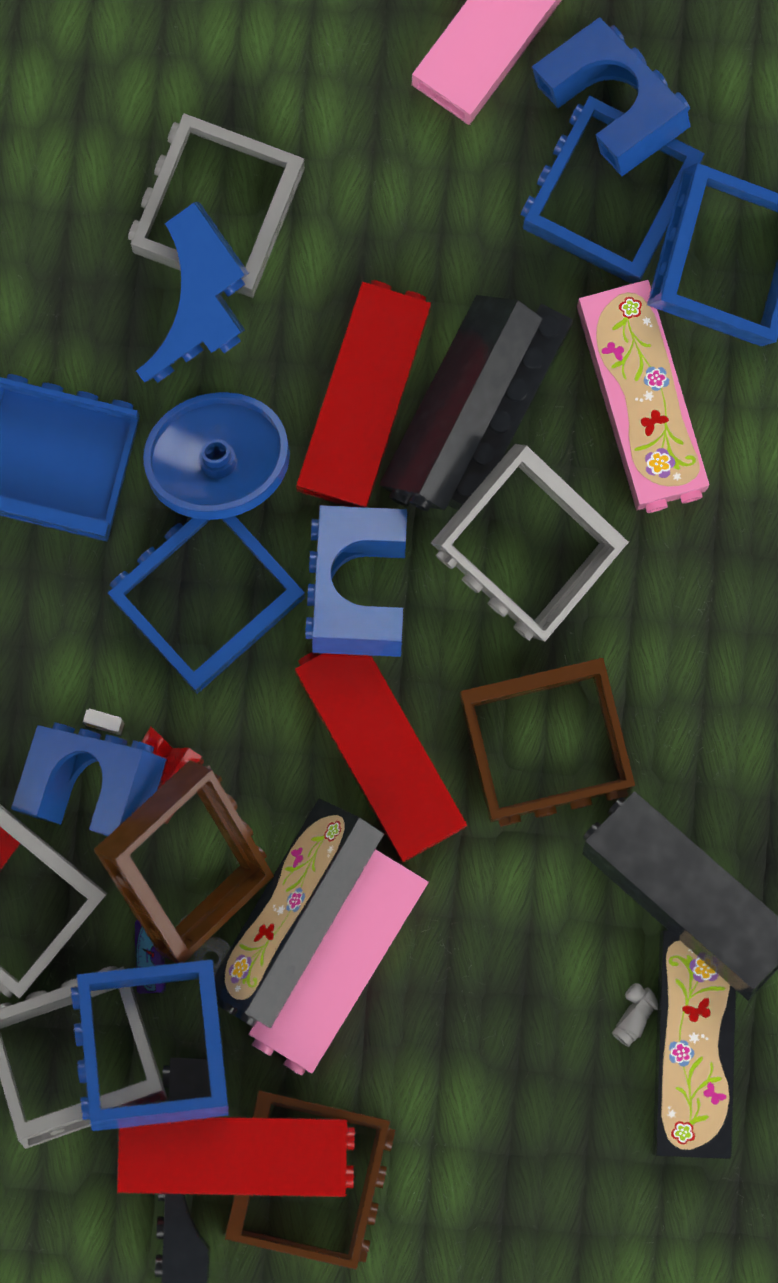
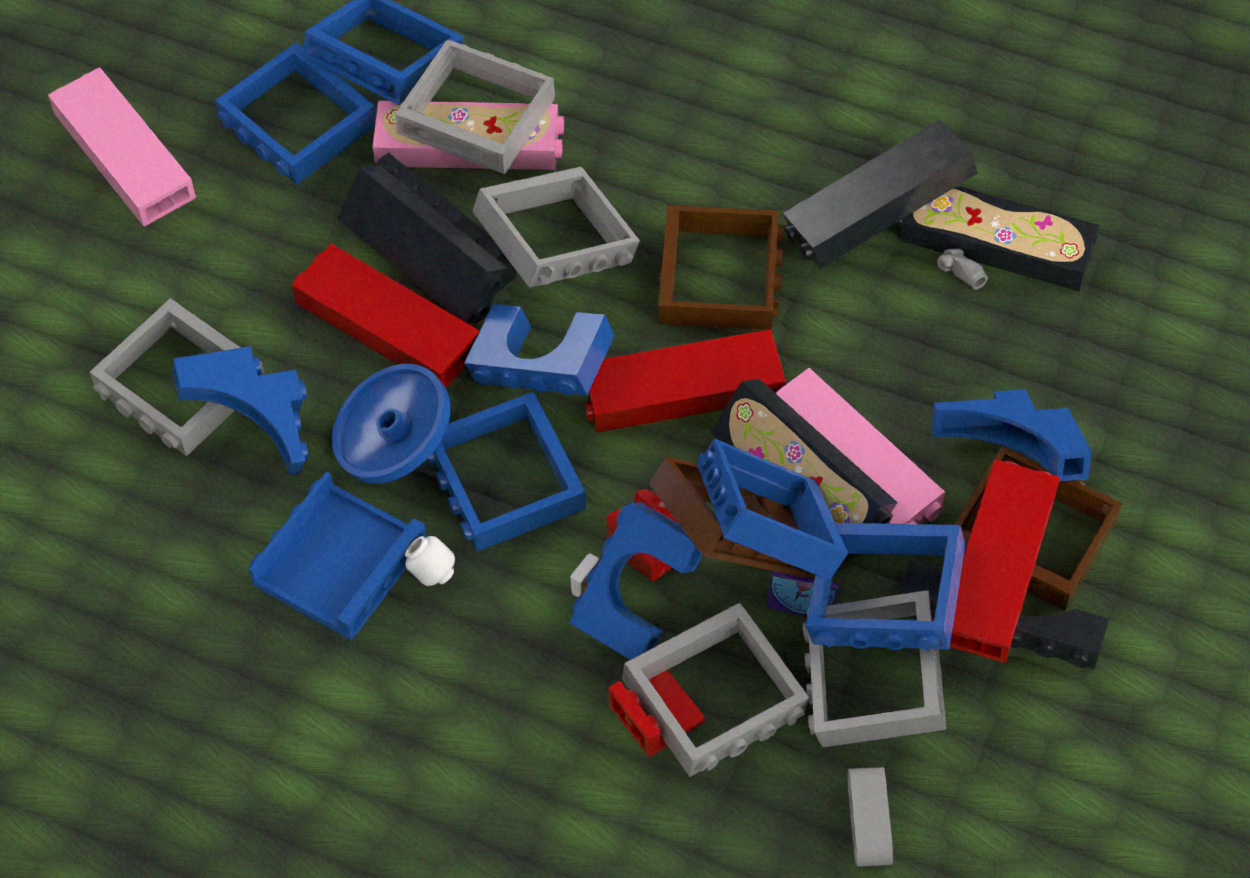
camera: 65 degrees left, 25 degrees down
blue arch [532,17,691,176] -> none
none -> light grey window [395,39,555,174]
none -> white head [405,536,455,586]
none -> blue window [697,439,848,580]
none -> blue arch [931,389,1092,481]

